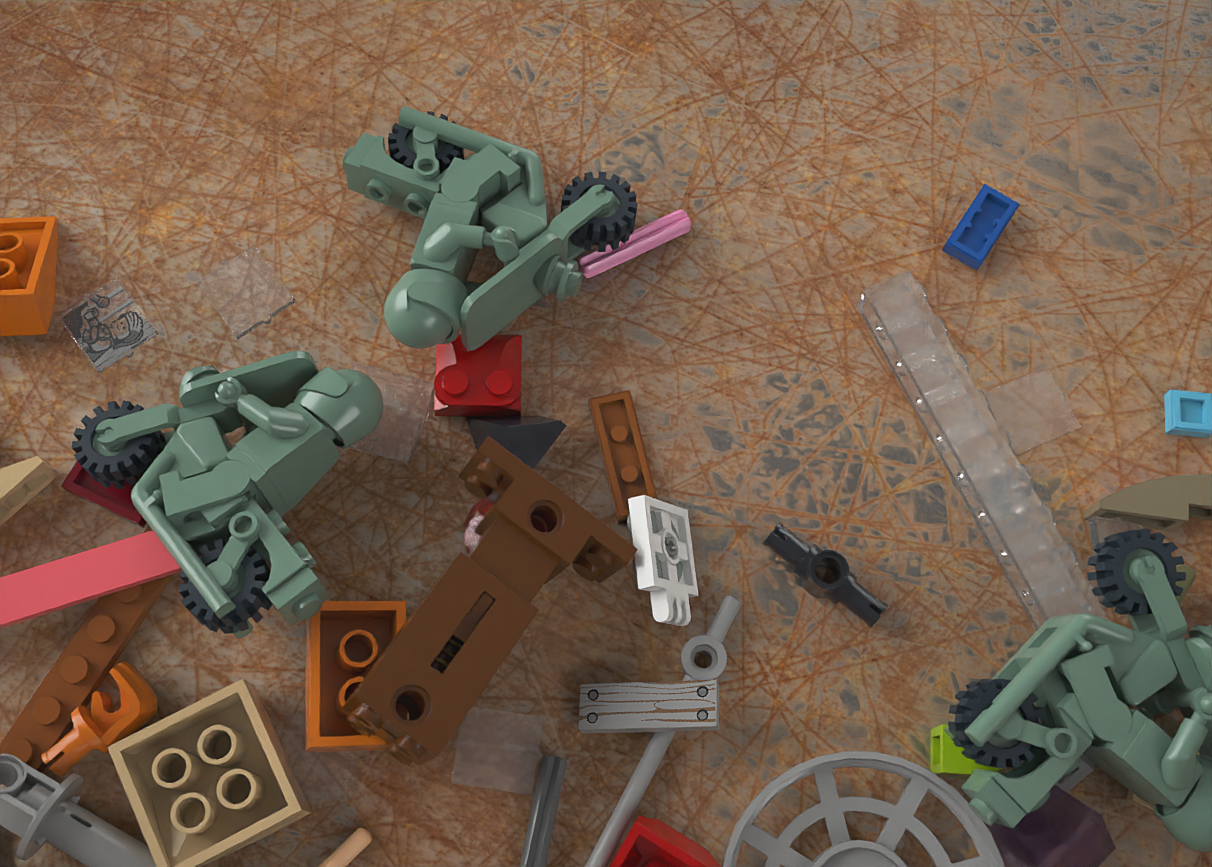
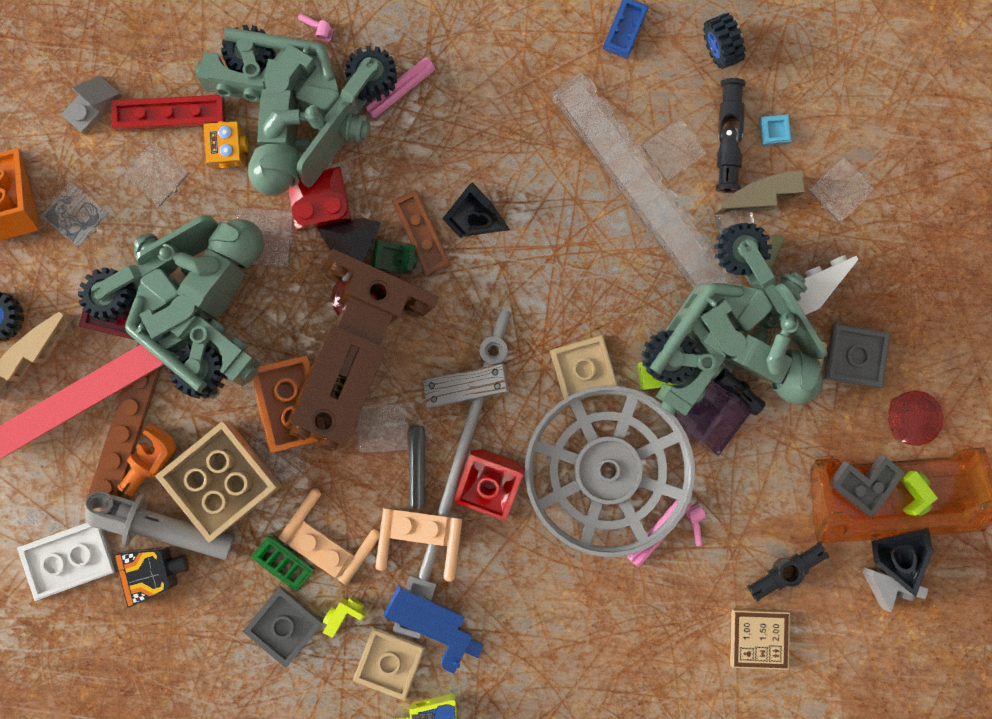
camera: 10 degrees left, 15 degrees up
white piece [627,495,699,626] -> none
black pin [763,522,888,628] -> none
none -> light grey slope [61,76,121,135]
none -> red plate [111,95,225,131]
none -> light orange head [203,121,249,170]
none -> bright pink hand [298,13,333,42]
none -> dark green bracket [371,240,417,274]
none -> black slope [442,182,510,238]
none -> tan tile [549,335,618,400]
none -> black wheel [703,13,746,69]
none -> black pin [714,368,766,415]
none -> black piece [715,78,746,193]

